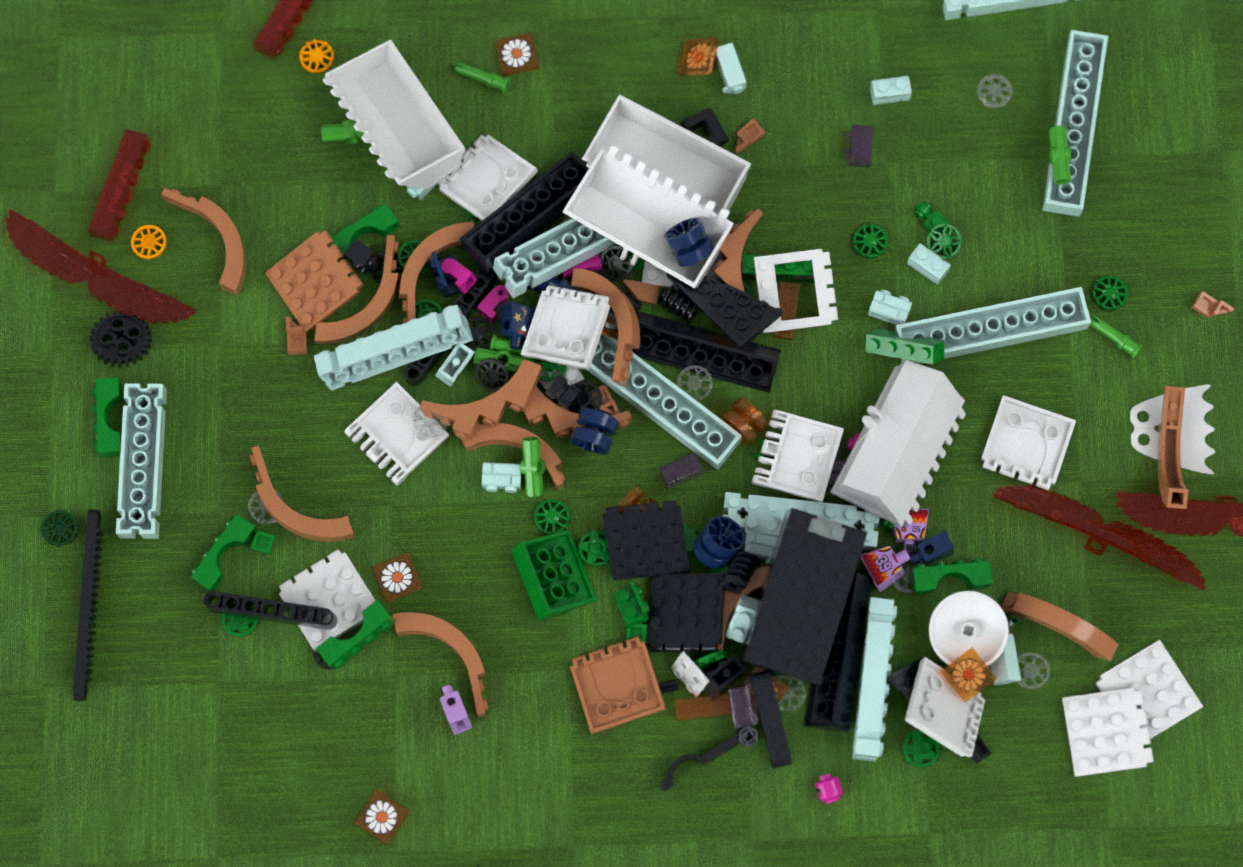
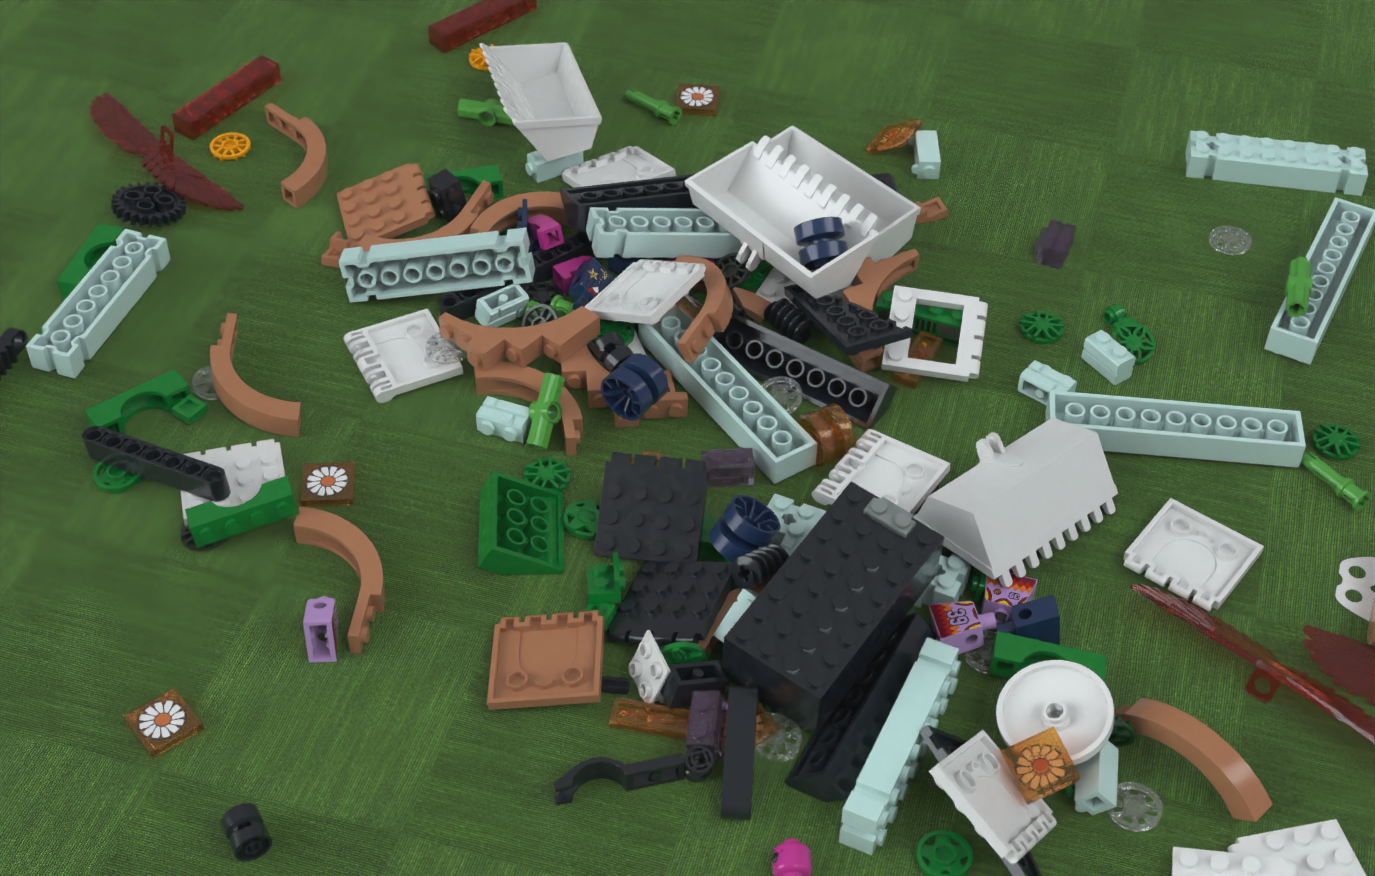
camera: 15 degrees right, 30 degrees down
arch [865,328,945,364] -> none
light aqua brick [870,76,912,105] -> none

